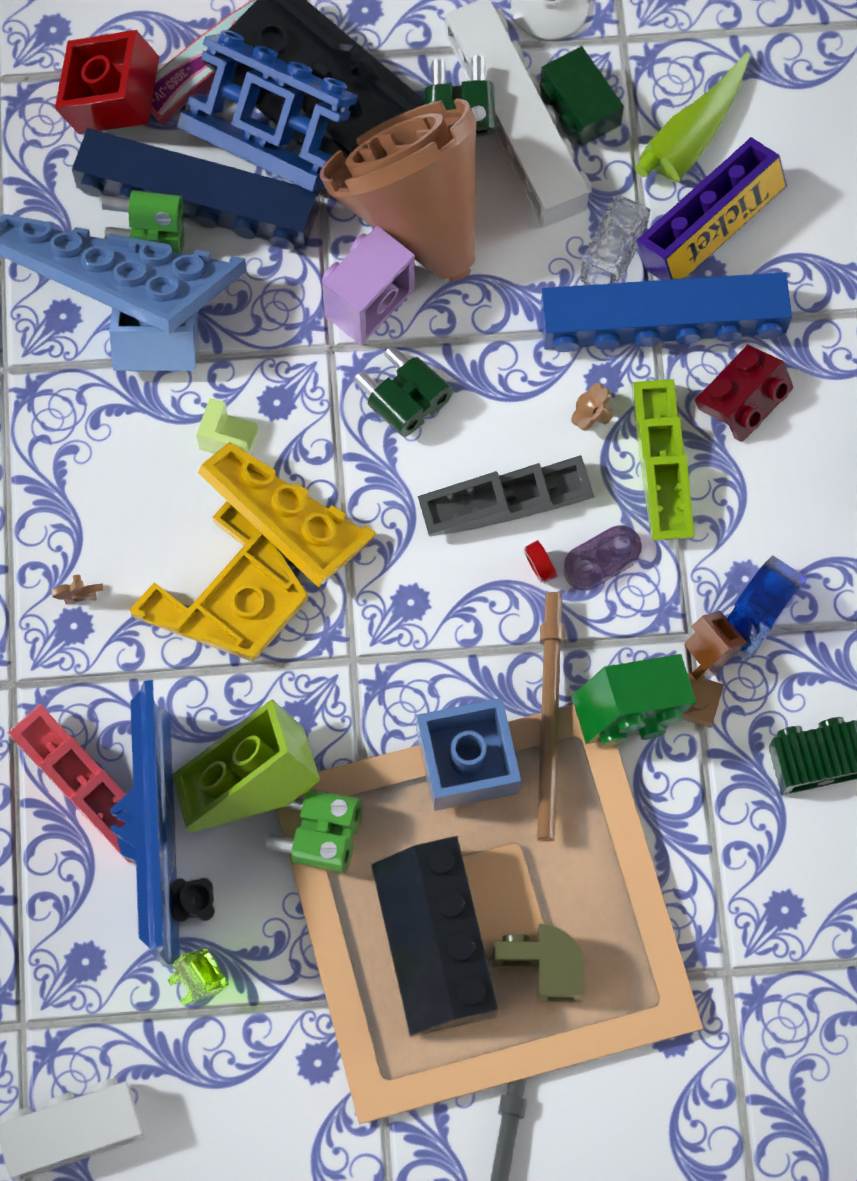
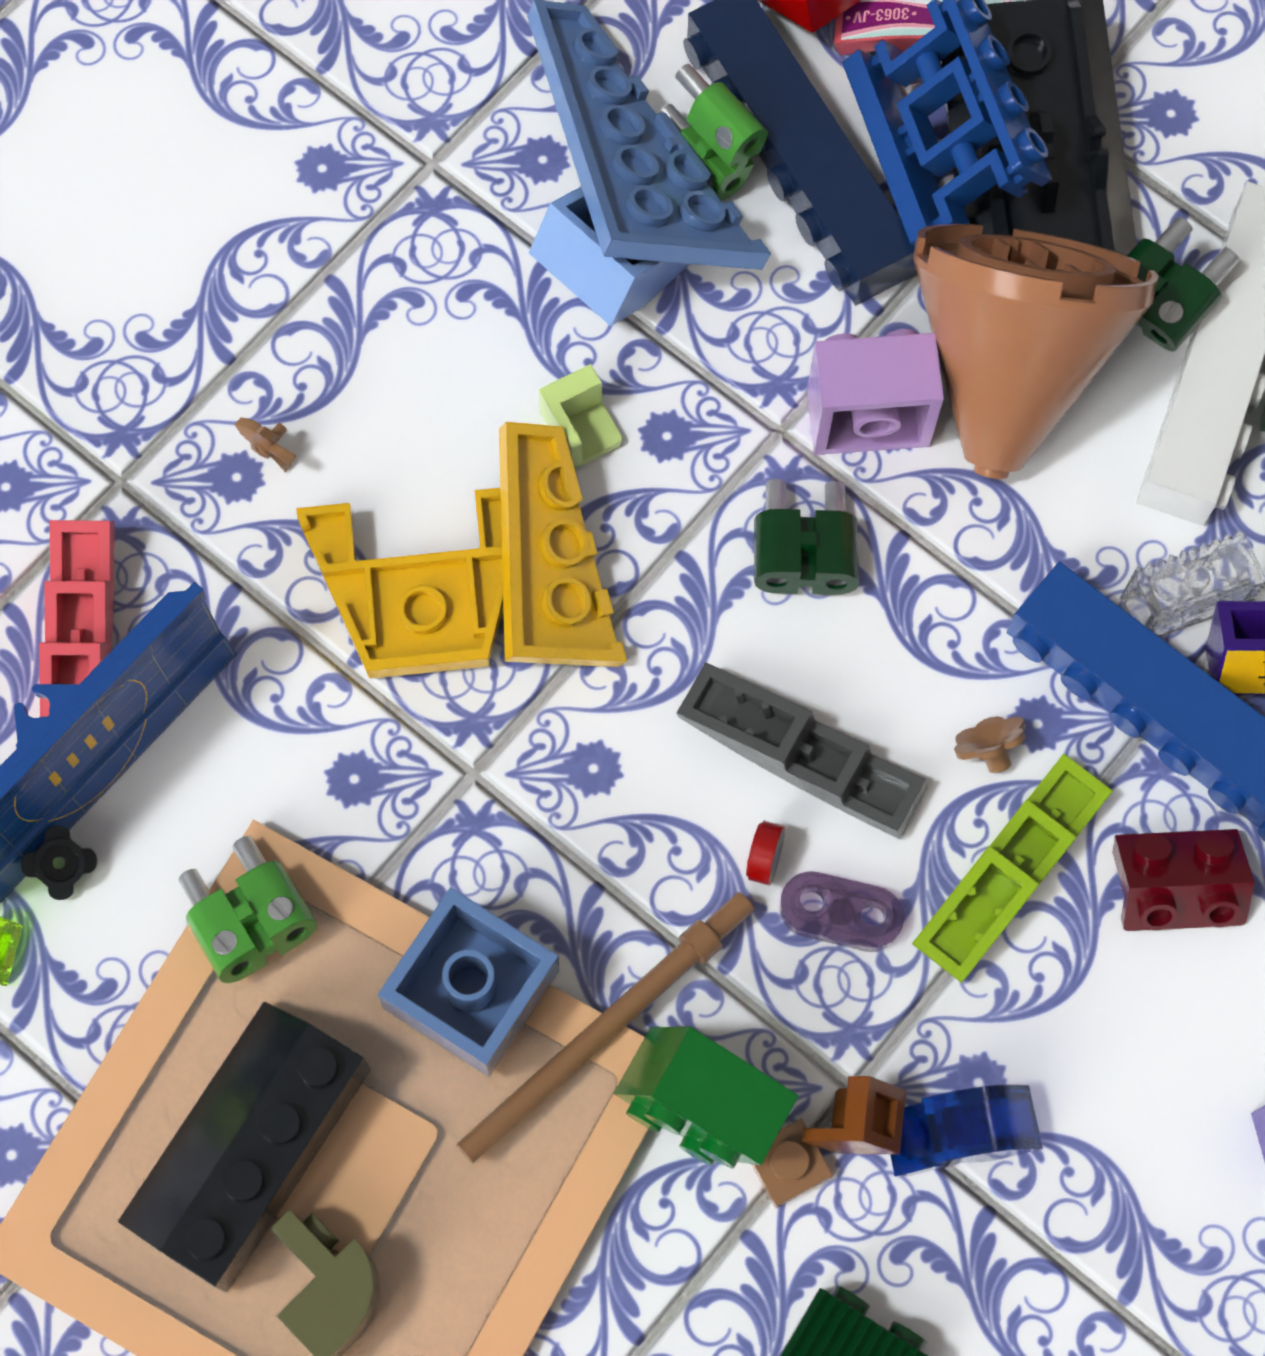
camera: 45 degrees right, 0 degrees up
lime slope [172,699,321,833] -> none

